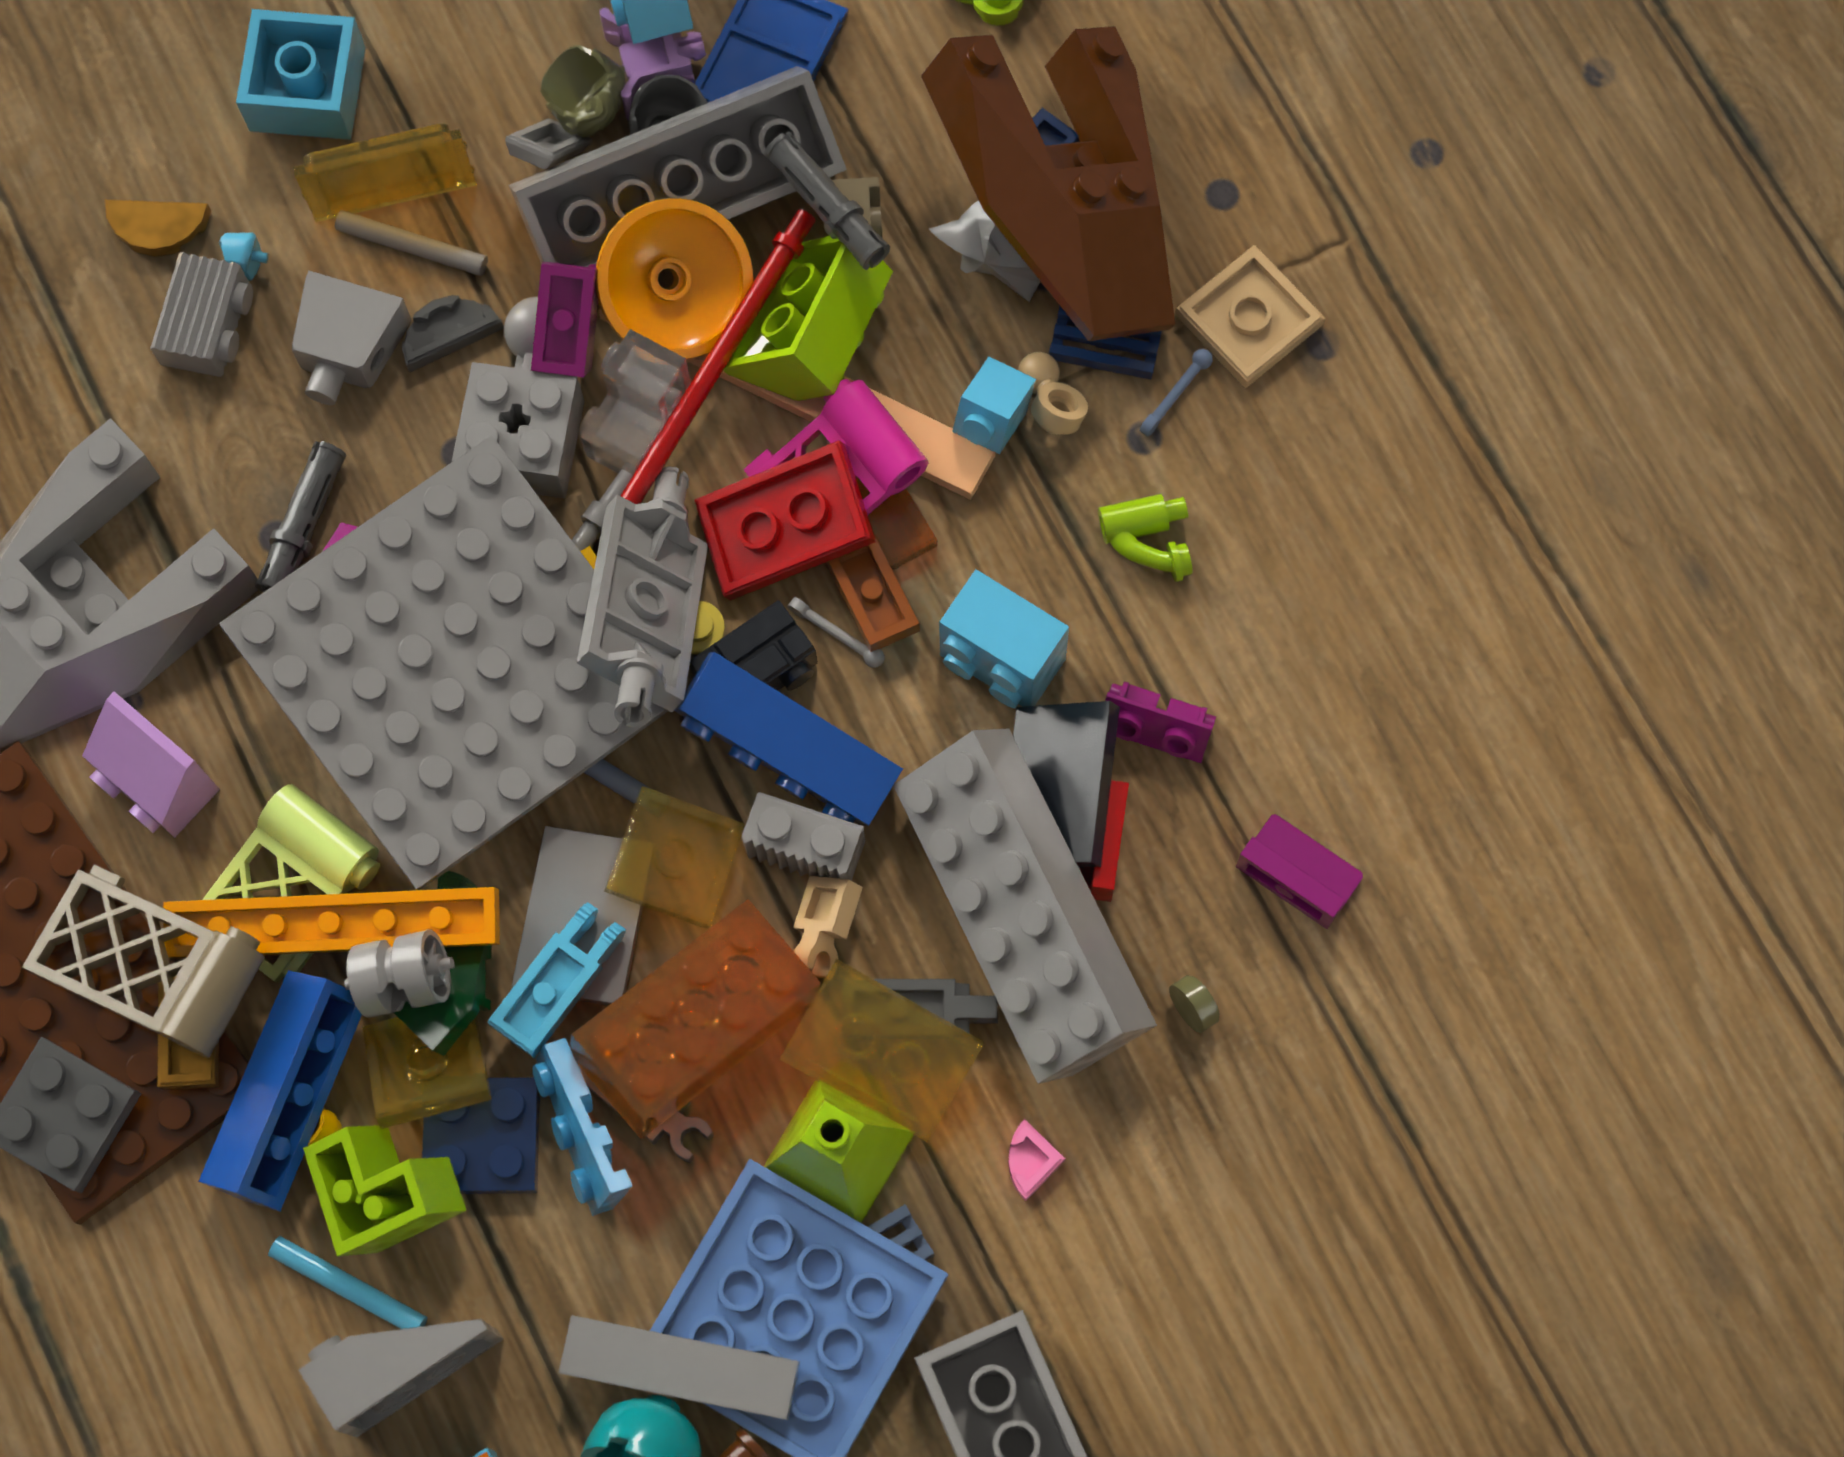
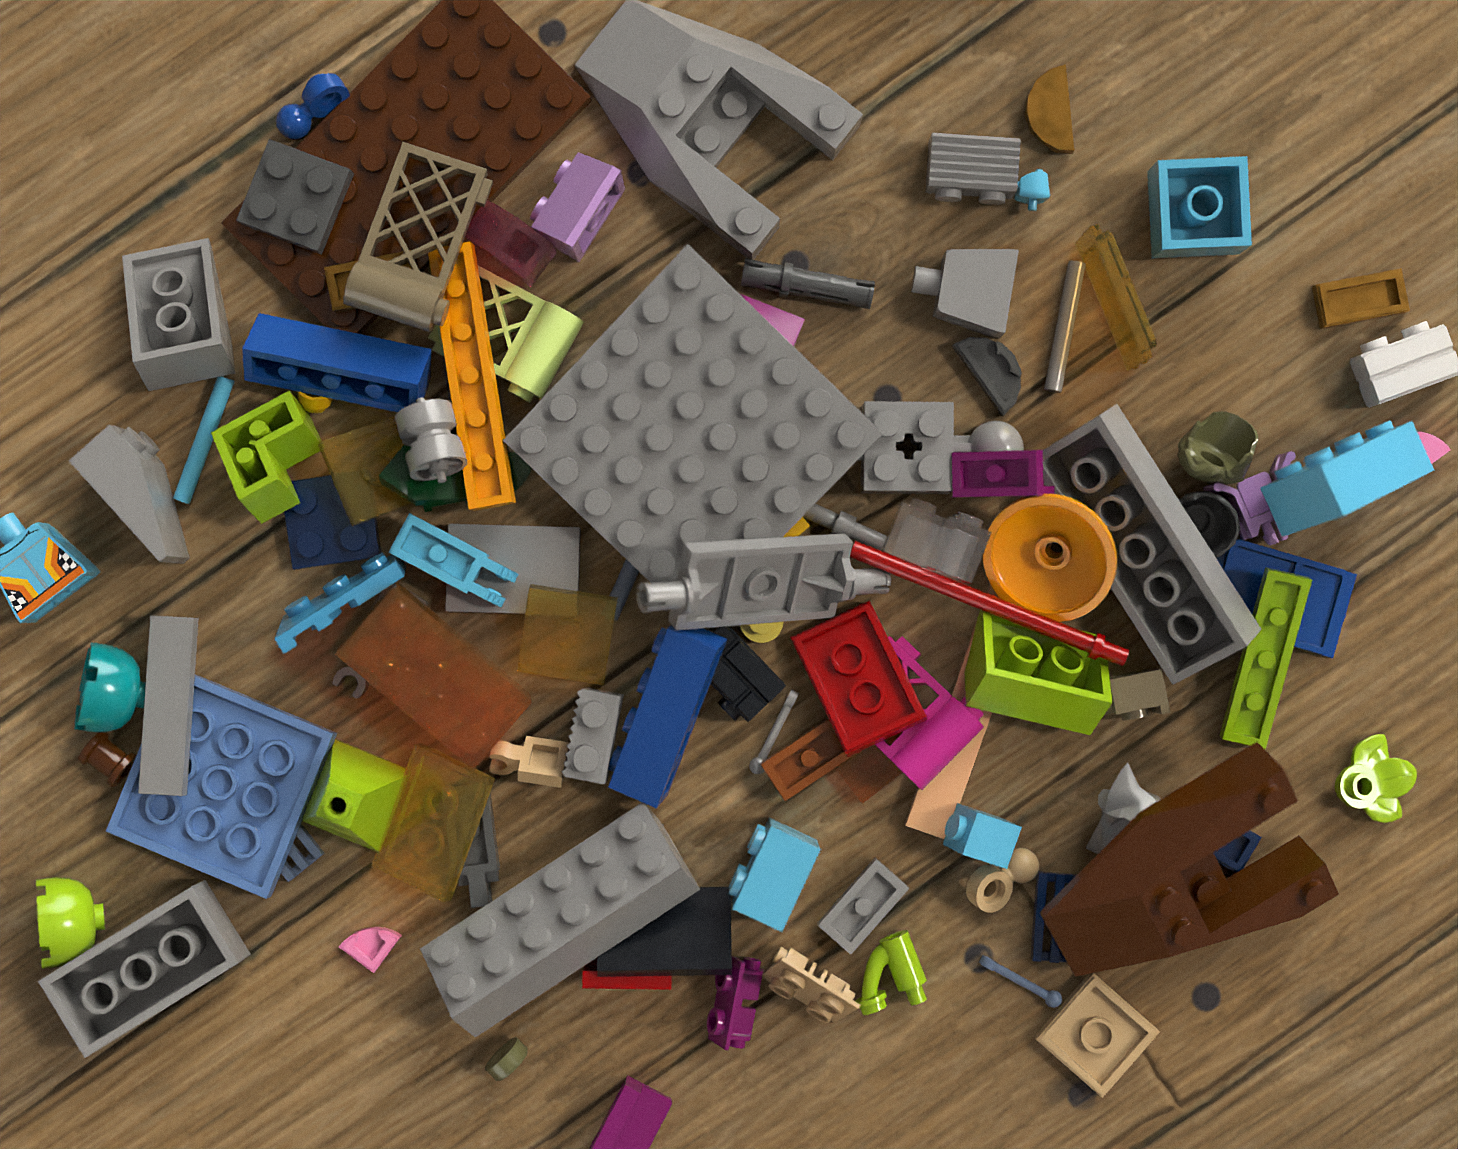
camera: 80 degrees right, 15 degrees up
light grey tile [505,118,592,170] -> none
dark grey pin [765,132,890,270] -> none
none -> light grey slope [122,238,236,391]
none -> clear pink slope [465,200,557,288]
none -> tan hinge [762,947,860,1023]
none -> light grey plate [817,857,909,955]
none -> lime plate [1219,567,1312,750]

